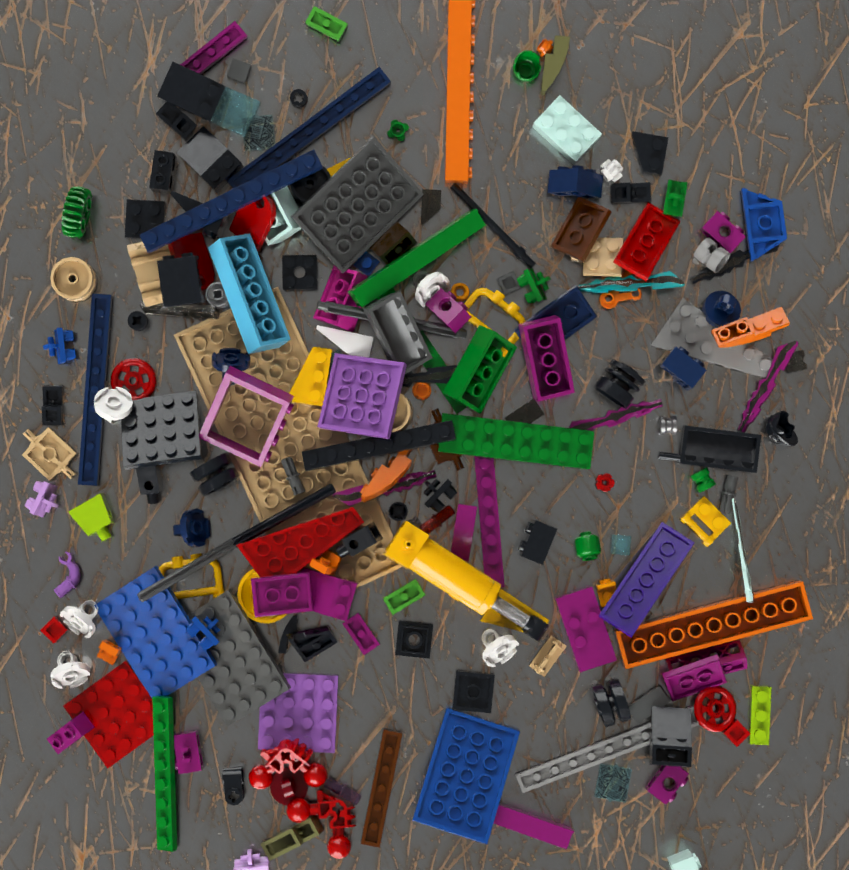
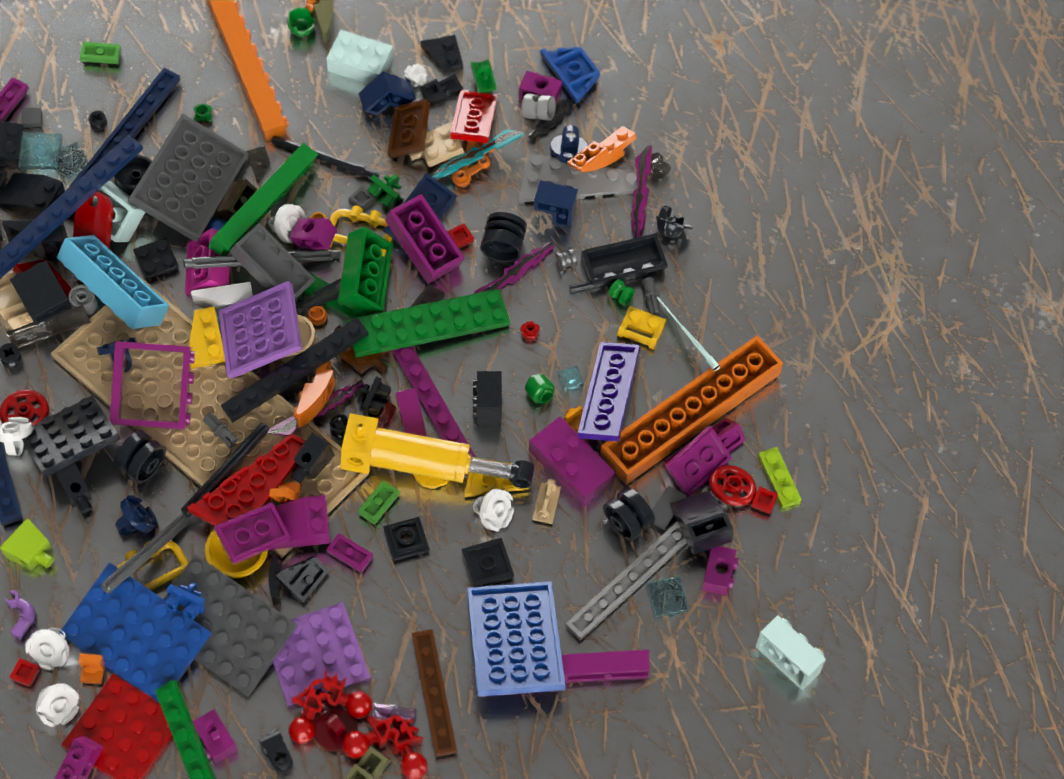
camera: 30 degrees left, 25 degrees down
none -> red plate [447,223,474,249]

